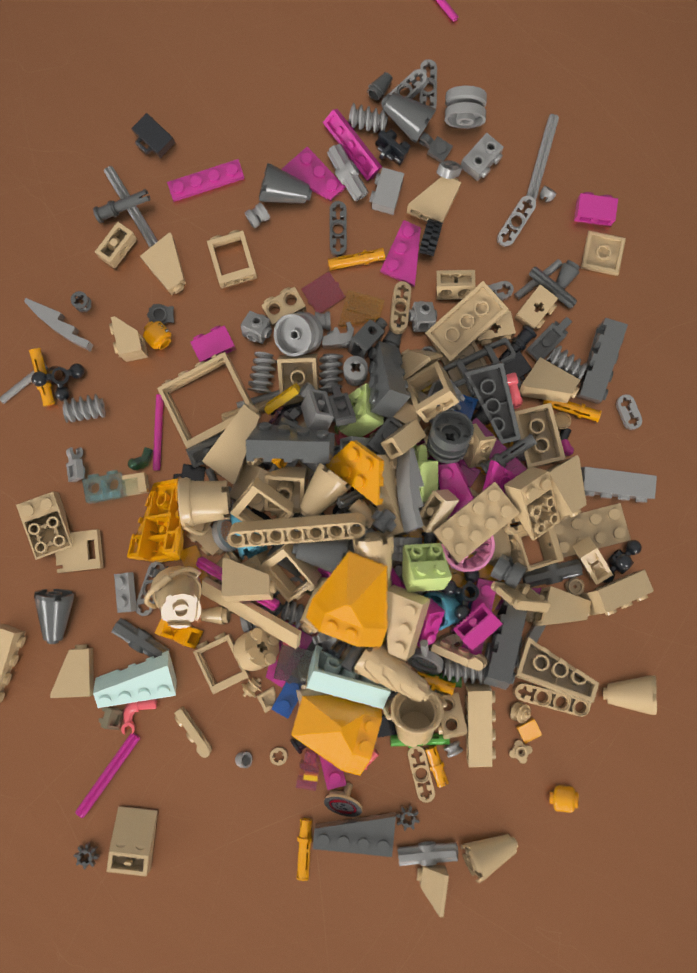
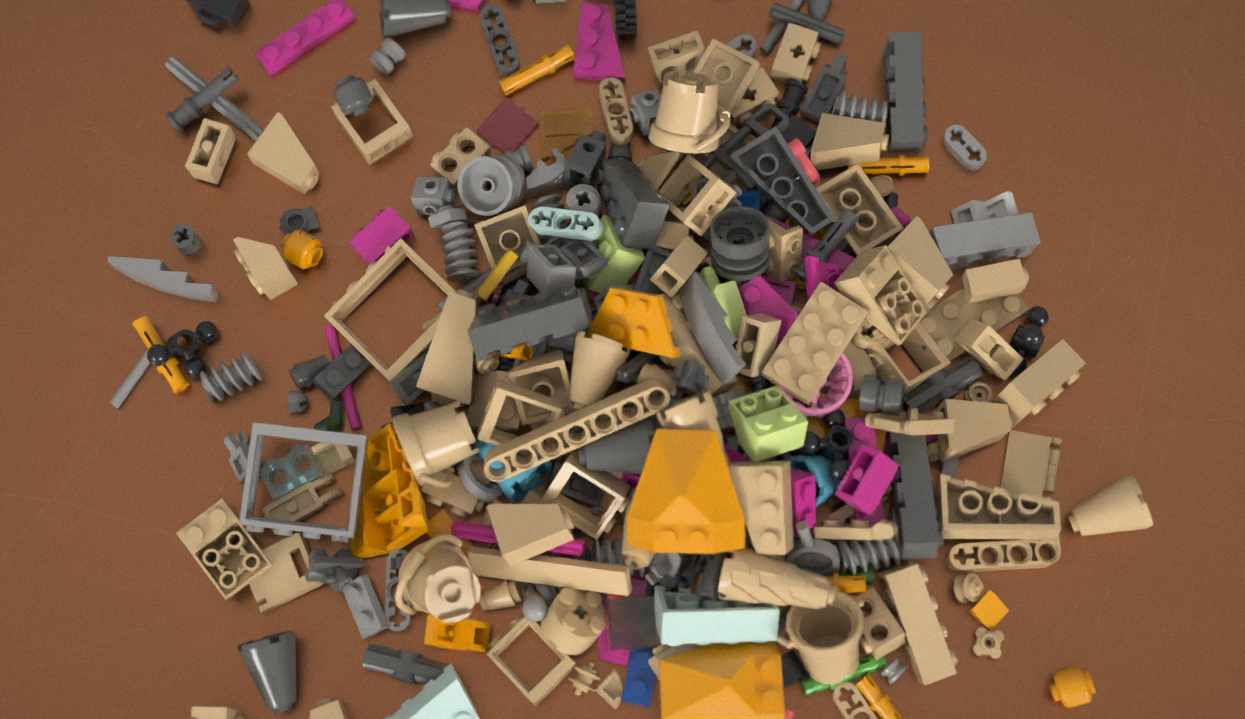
camera: 15 degrees left, 10 degrees down
none -> light grey window [239,422,369,542]
none -> tan hinge [261,473,343,535]
none -> light grey hinge [288,391,307,413]
none -> dark grey cone [289,354,330,390]
none -> dark grey hips [305,548,364,592]
none -> dark grey plate [312,344,371,401]
none -> dark grey head [333,75,373,117]
none -> light grey plate [428,204,473,228]
none -> light grey piece [522,583,548,622]
none -> light aqua beam [528,207,604,241]
none -> tan piece [648,71,731,154]
none -> white slope [951,191,1019,224]
none -> tan brick [961,259,1029,304]
none -> tan piece [1000,430,1062,500]

